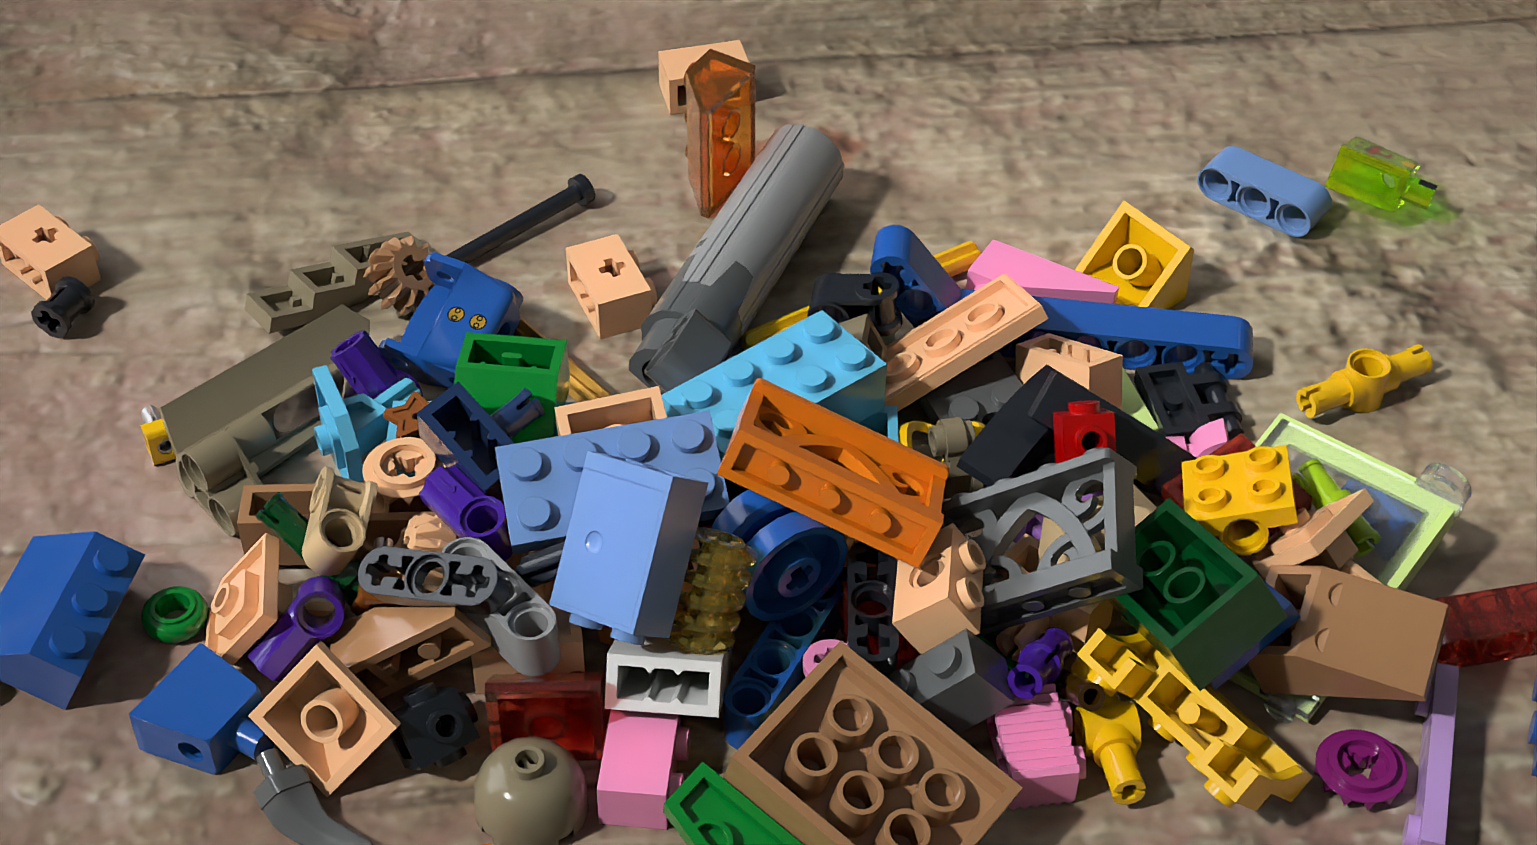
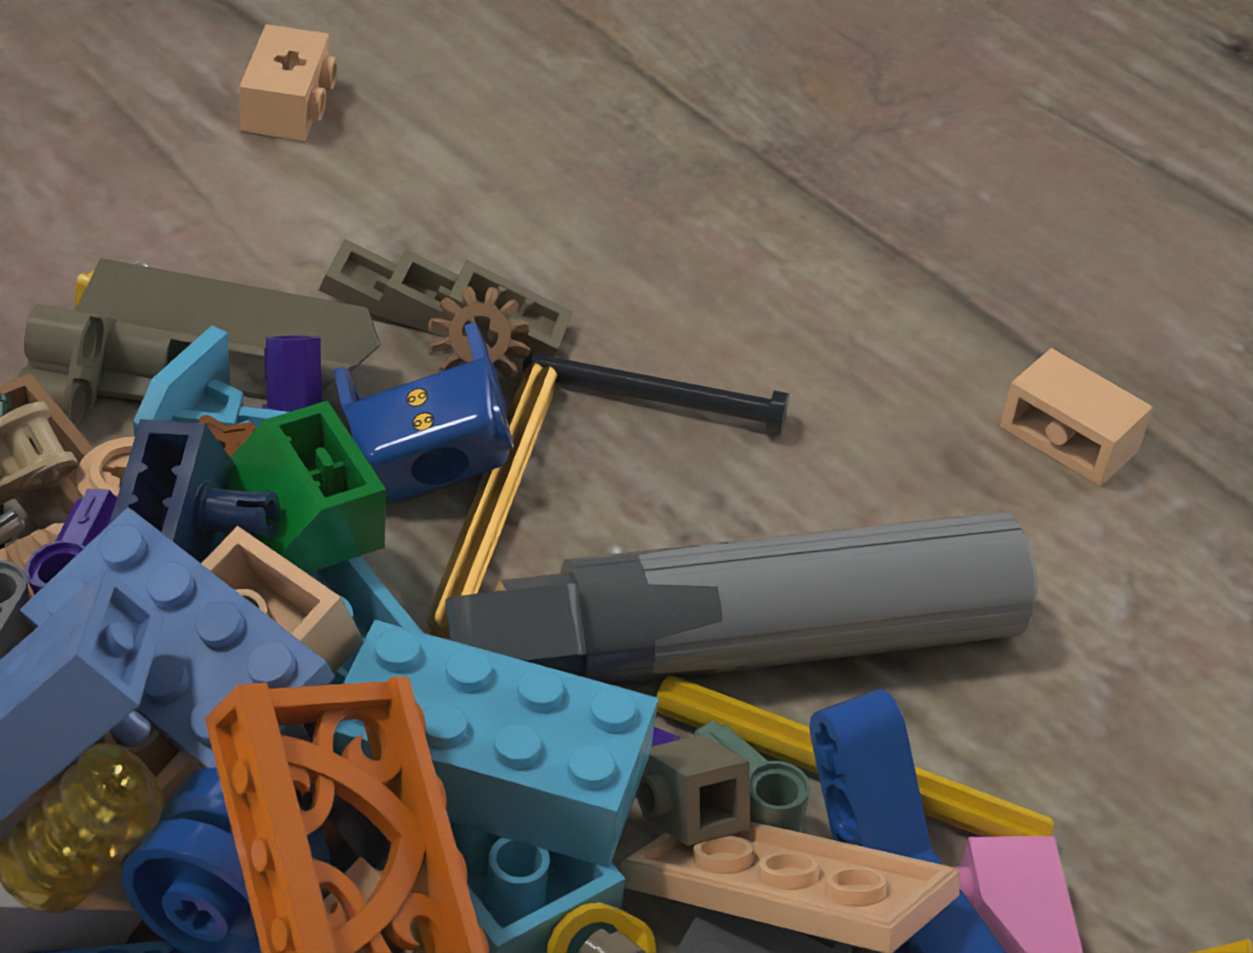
camera: 50 degrees right, 0 degrees up
black bush [31,276,95,338] -> none
light nougat brick [566,234,657,339] -> none
clear orange slope [684,48,756,218] -> none
black piece [807,272,903,337] -> none

